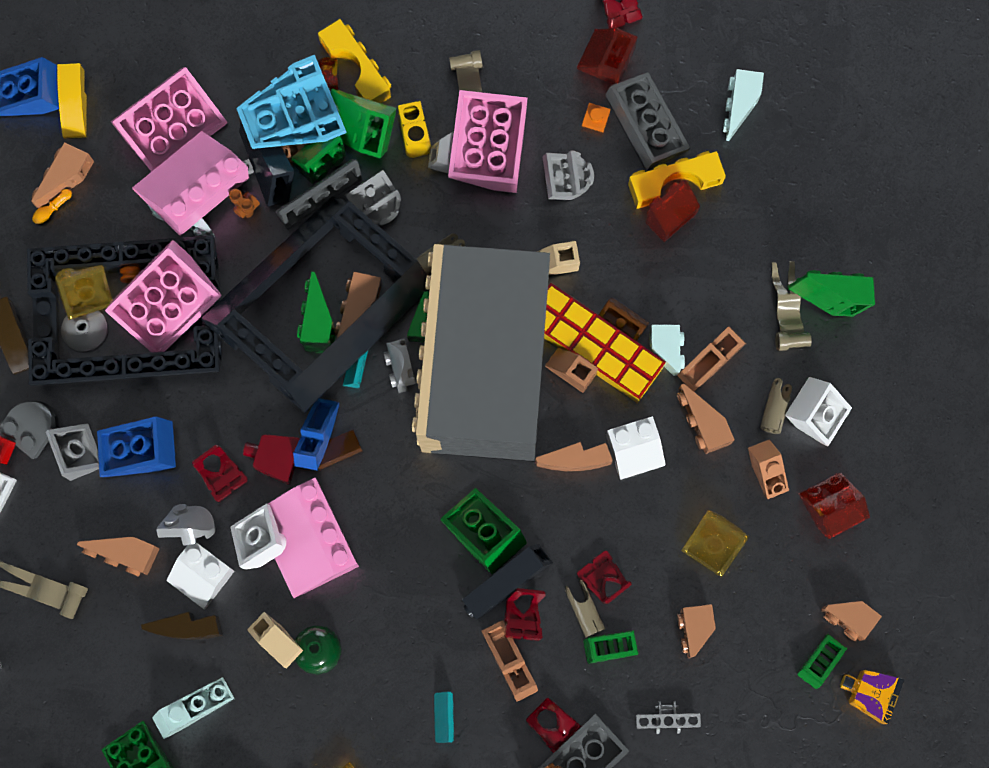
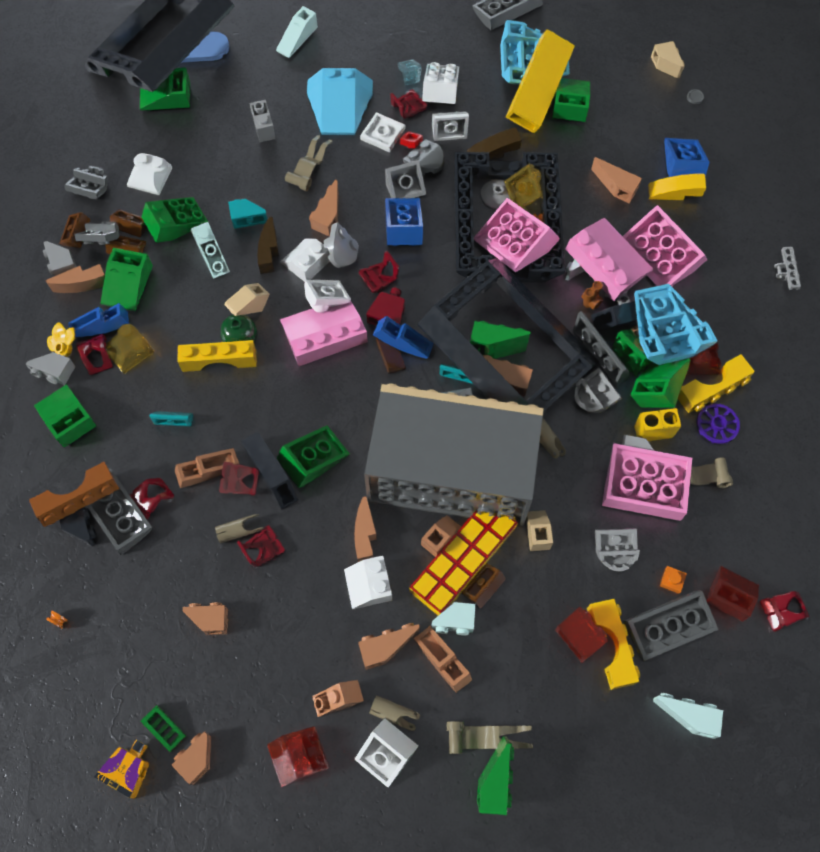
camera: 95 degrees right, 10 degrees down
light orange piece [32,189,72,225] -> none
green slope [583,630,638,664] -> none
light grey piece [636,701,701,734] -> none
clear yellow slope [681,510,749,578] -> none
none -> yellow arch [178,340,257,372]
none -> teal slope [228,199,268,229]
none -> dark purple wheel [696,404,740,444]

